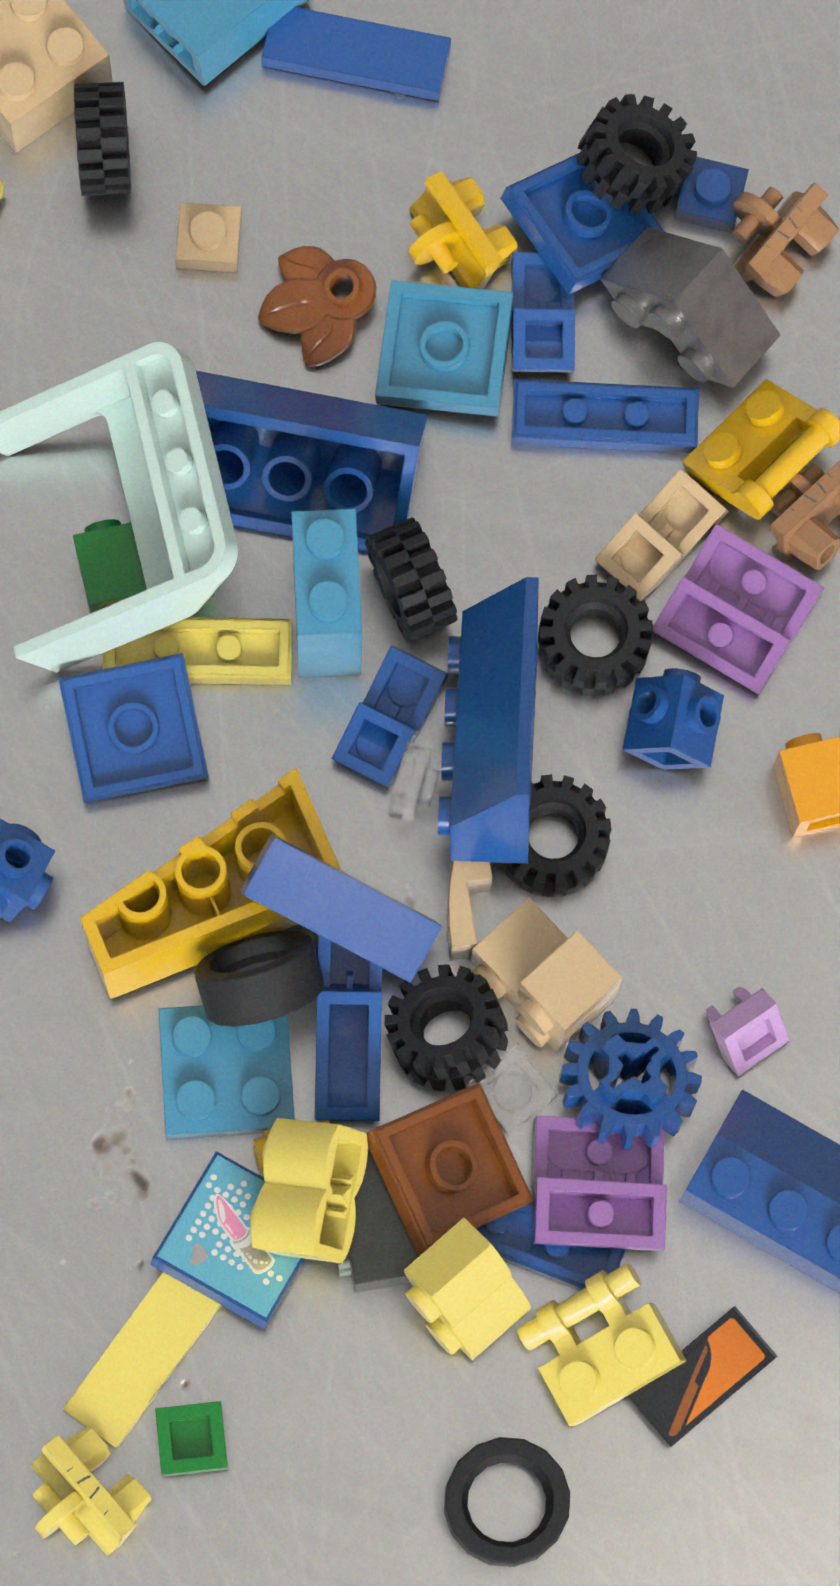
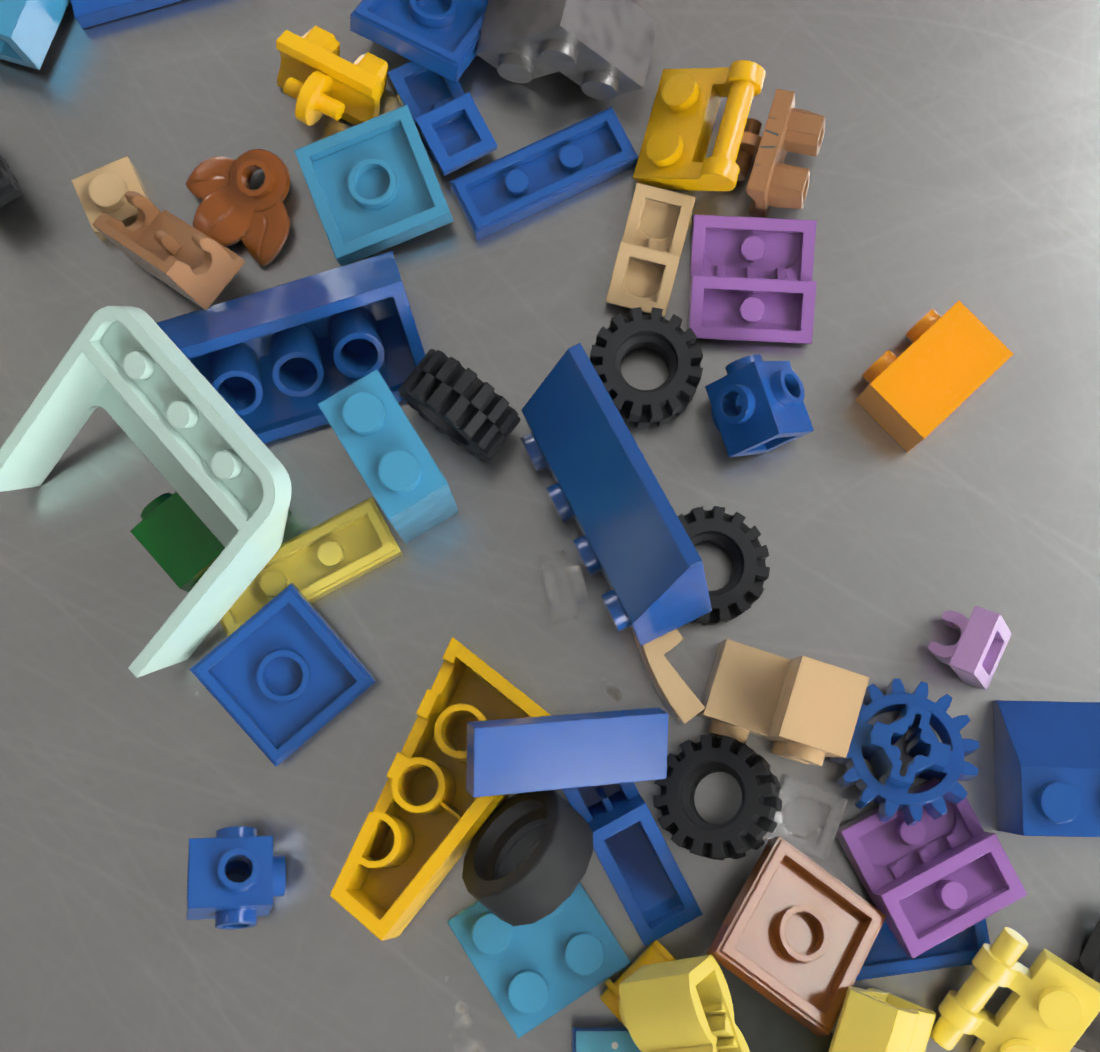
camera: 25 degrees left, 5 degrees up
blue slope [331,646,449,787] -> none
none -> medium nougat hinge [92,191,245,311]

